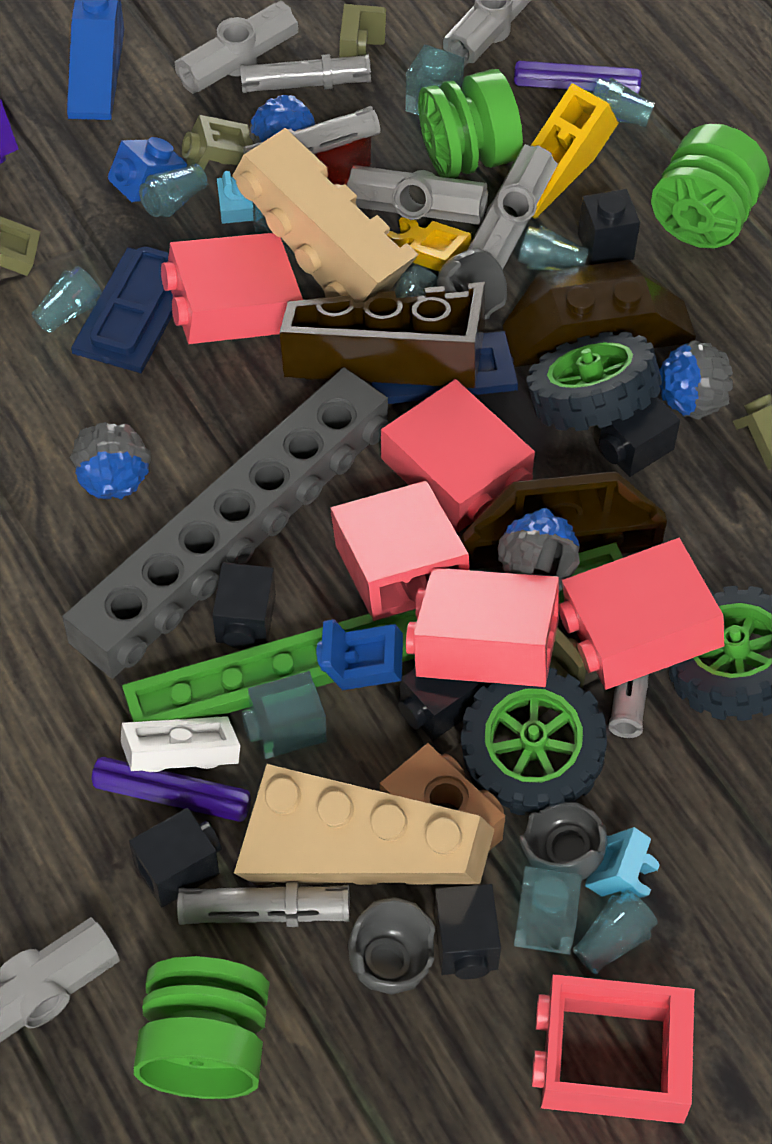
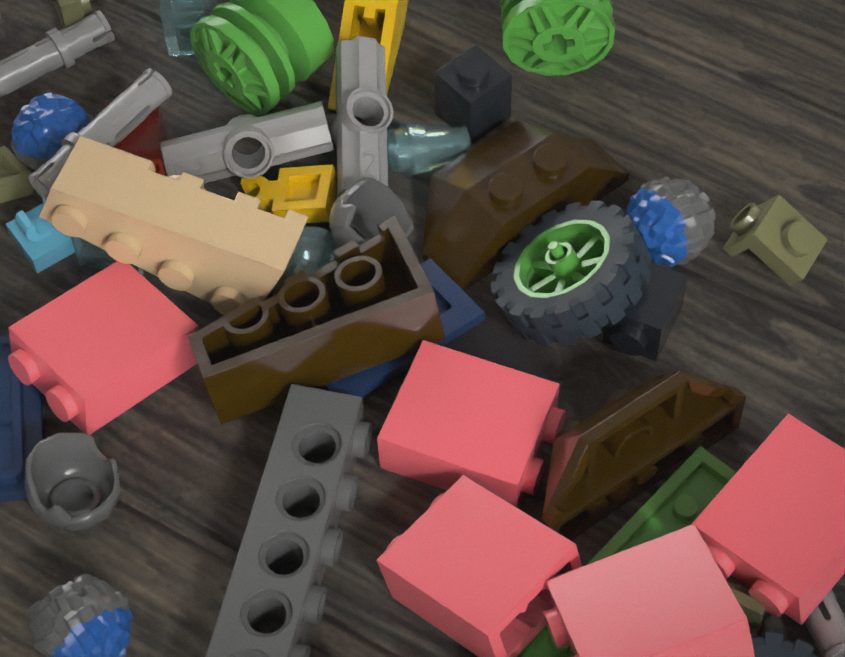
camera: 25 degrees left, 0 degrees up
dark grey piece [497,508,580,592] -> none
none -> dark grey hair [24,432,120,532]

